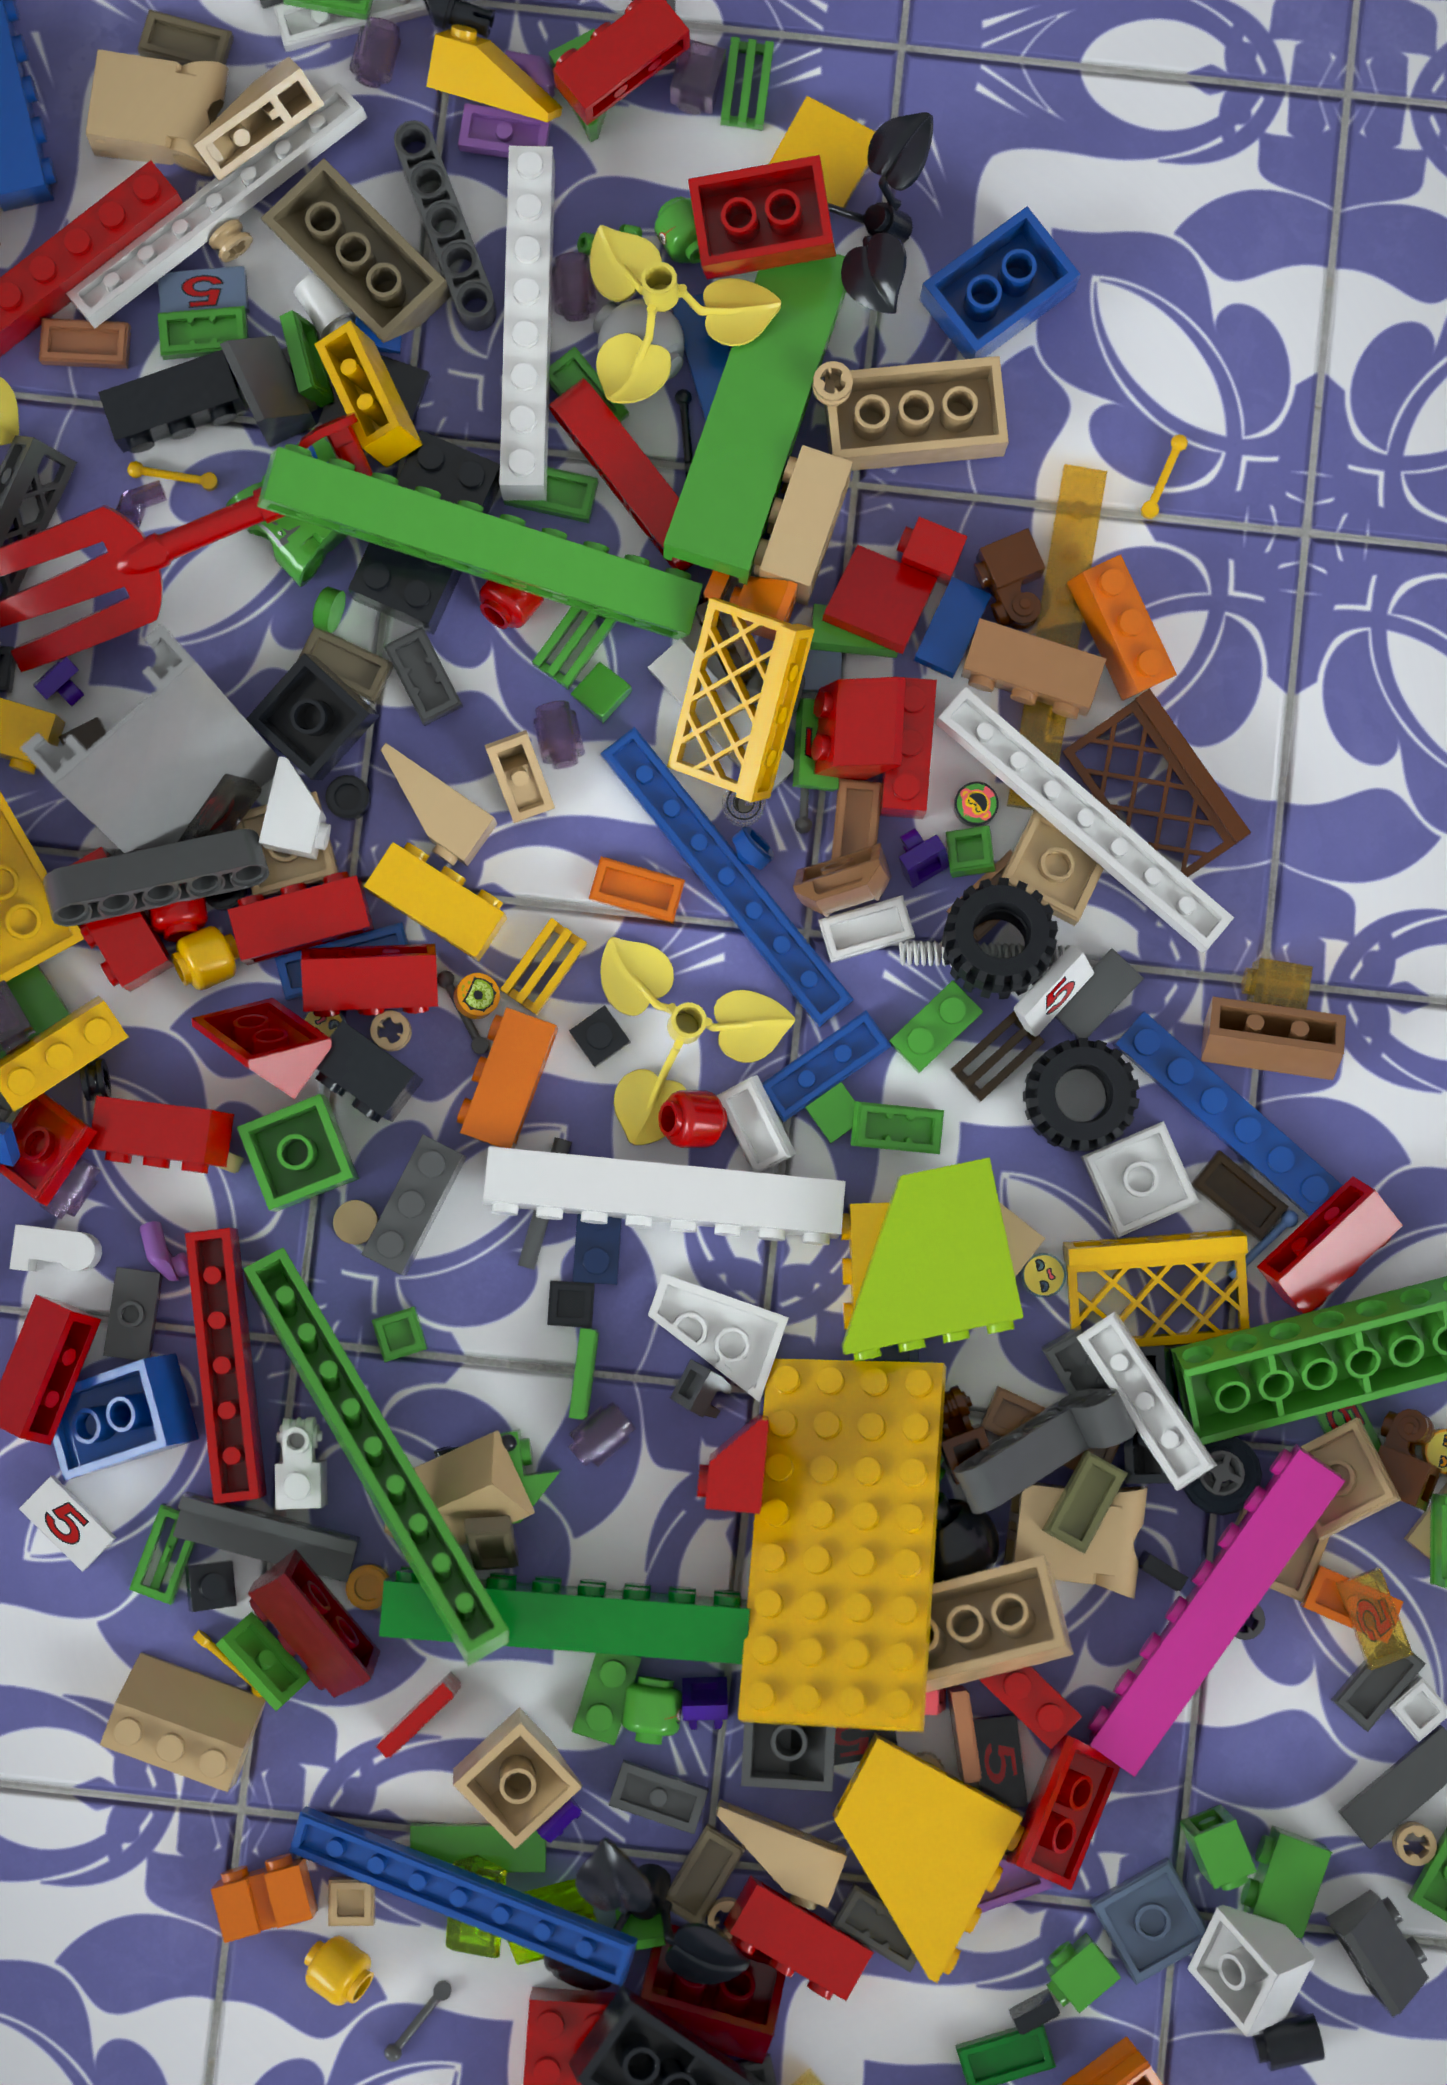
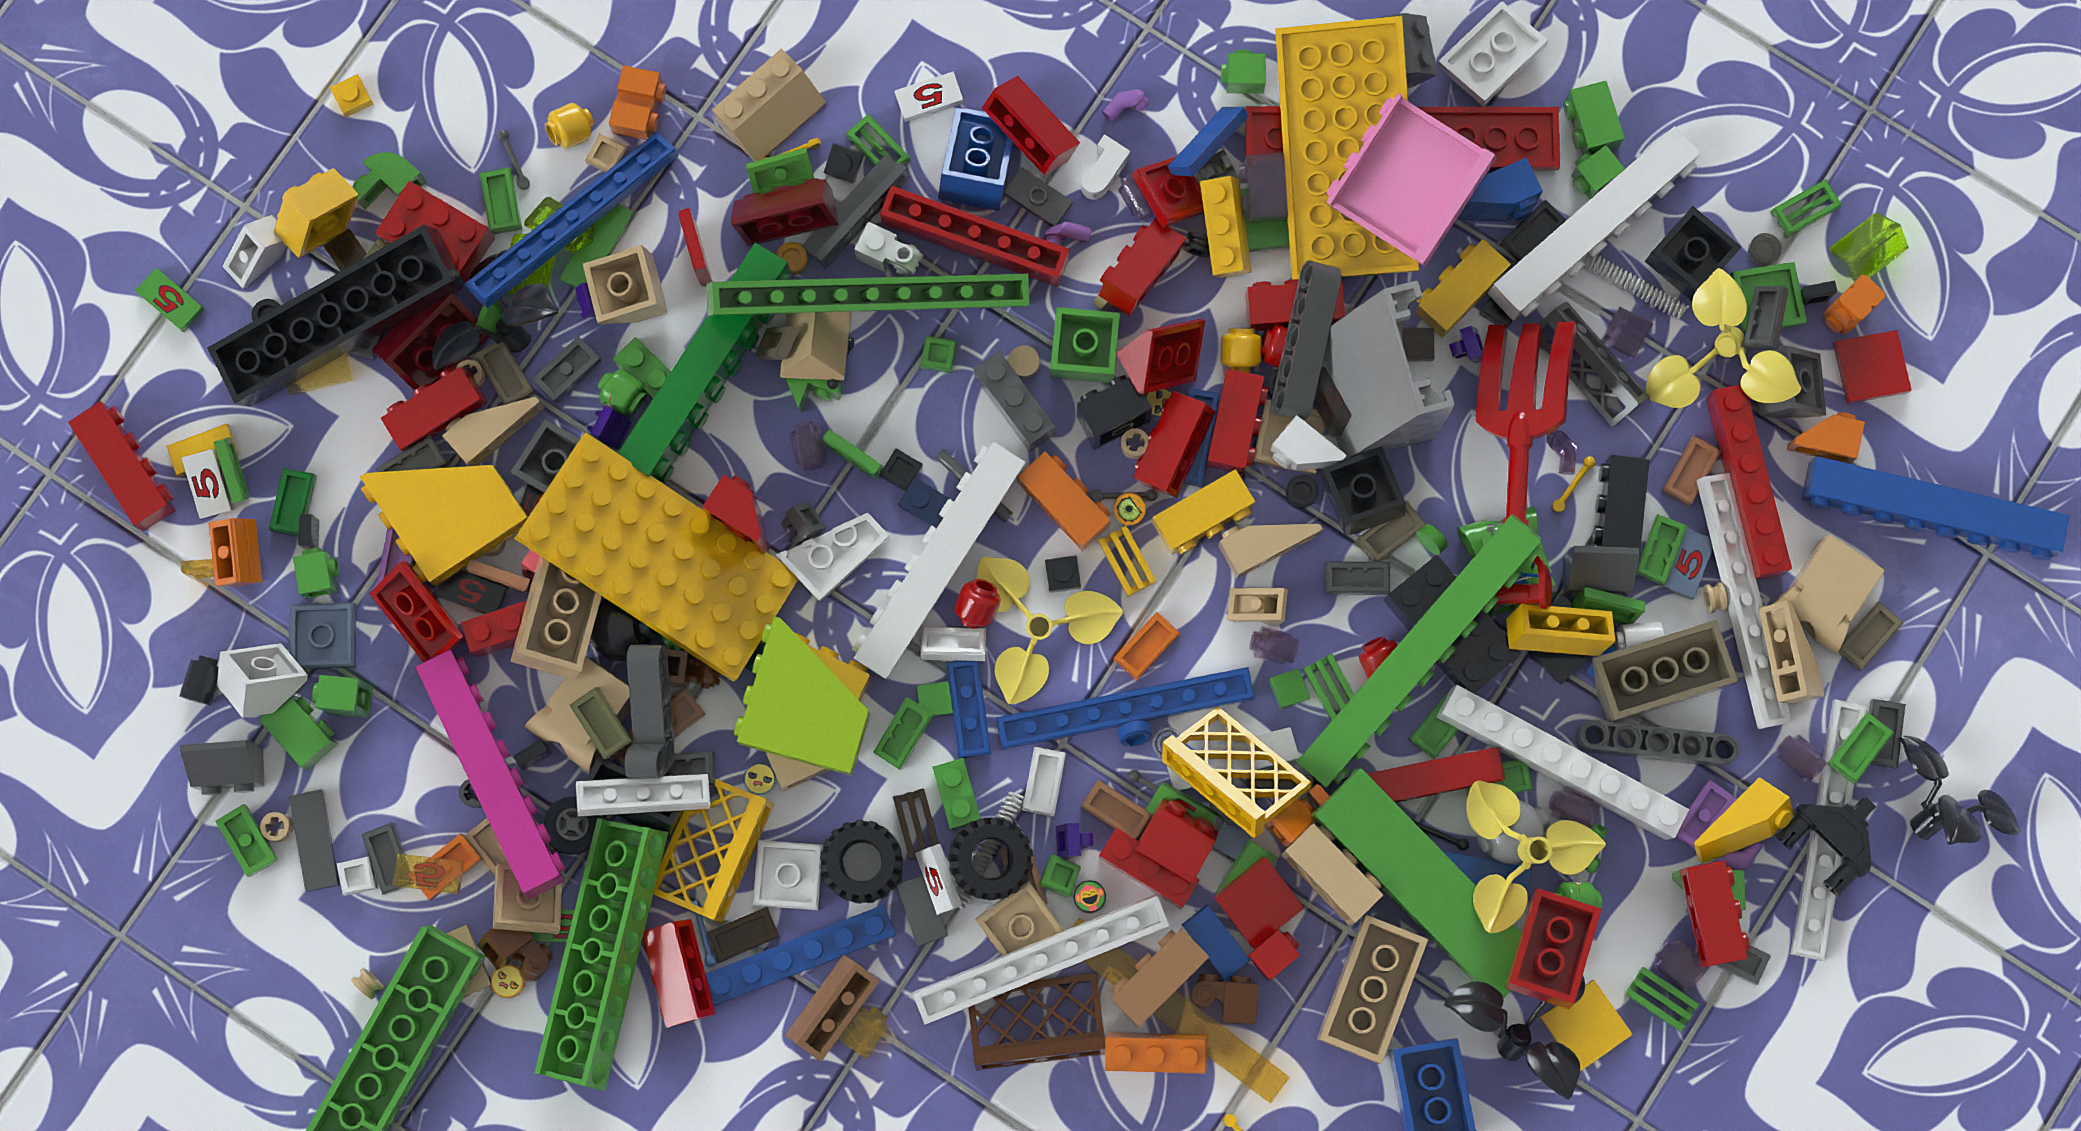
camera: 120 degrees right, 5 degrees down
medium nougat slope [793,843,891,917] -> none
tan bush [812,361,853,406] -> none
none -> bright green tile [479,167,522,235]

